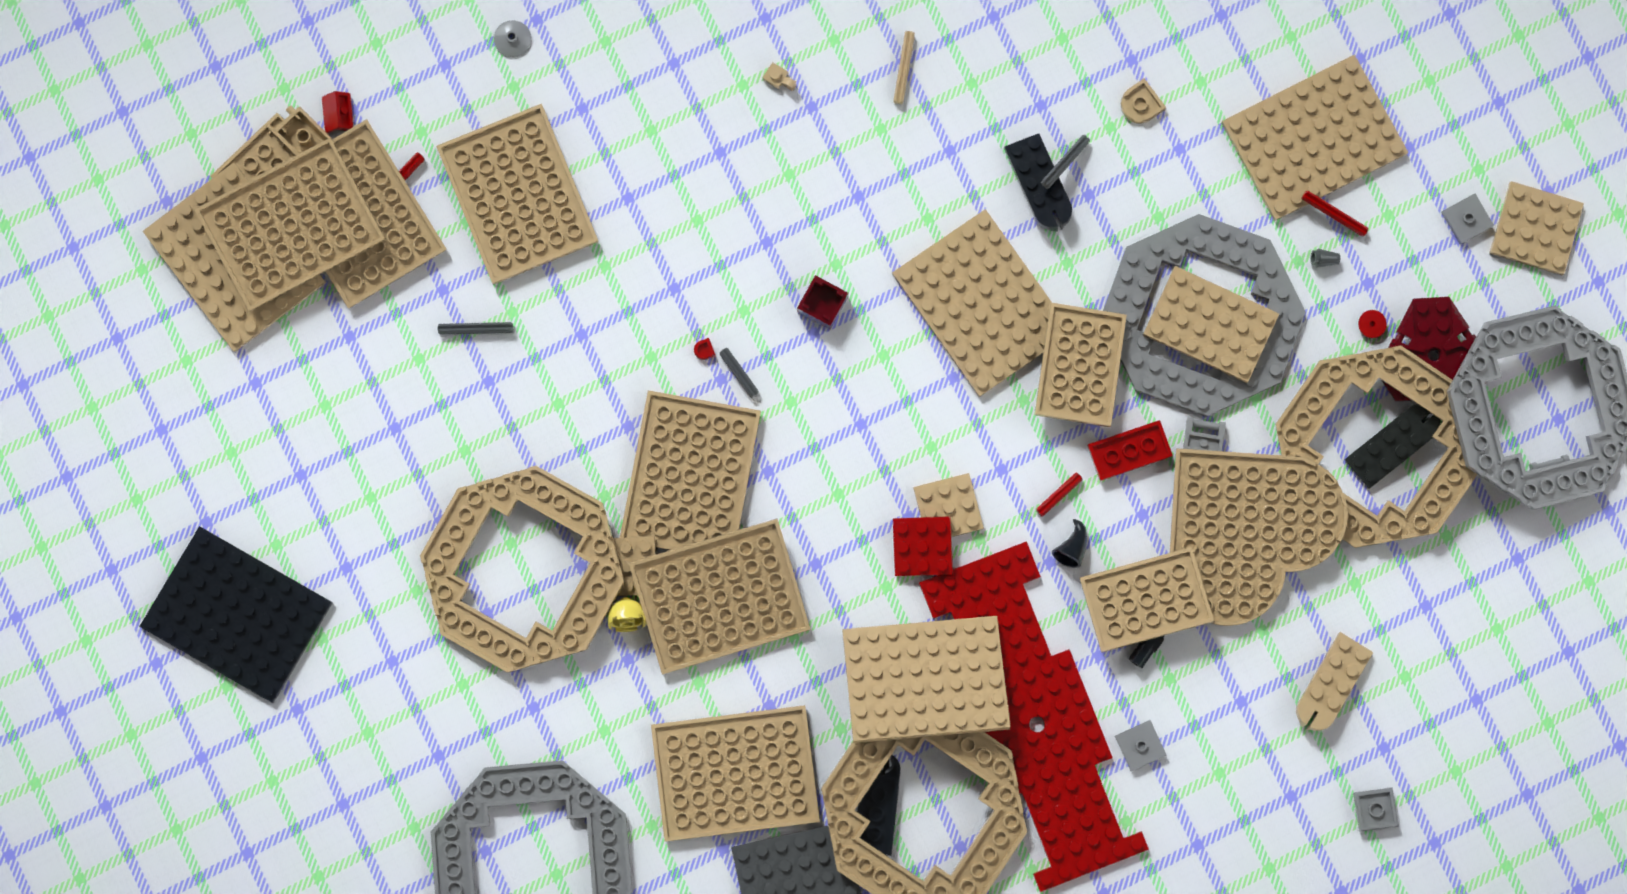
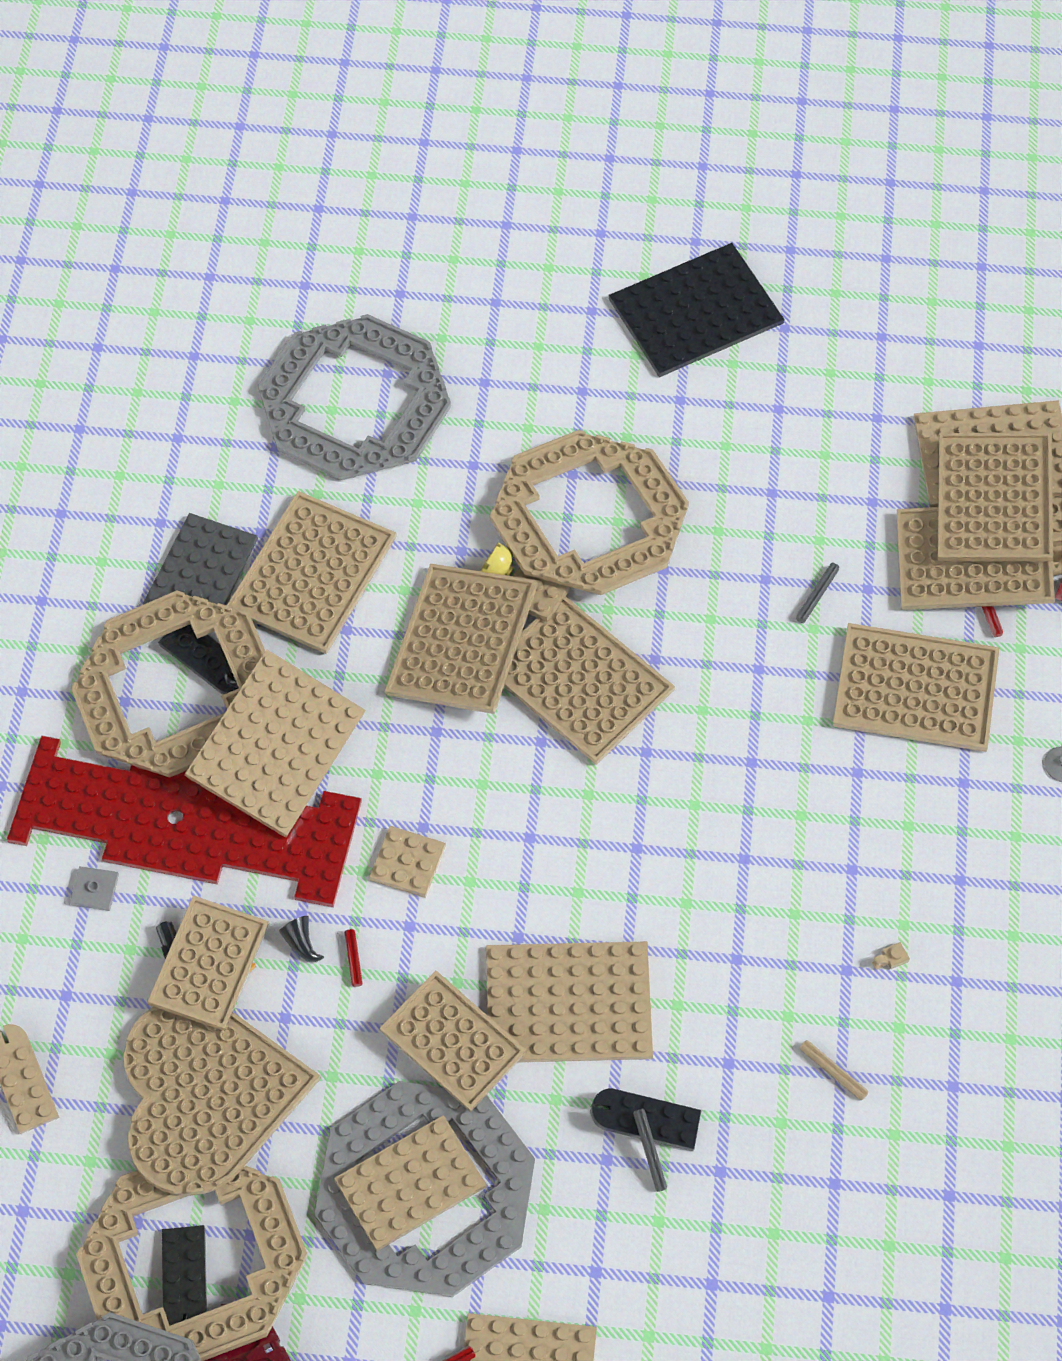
camera: 125 degrees right, 20 degrees down
red tile [694,338,716,360] -> none
dark grey axle [720,348,759,398] -> none
dark red container [797,275,849,330] -> none
red plate [893,516,953,576] -> none
red plate [1087,420,1173,481] -> none
tan tile [1121,78,1166,123] -> none
light grey plate [1183,416,1226,451] -> none
dark grey cone [1310,248,1340,267] -> none
red piece [1358,310,1387,338] -> none

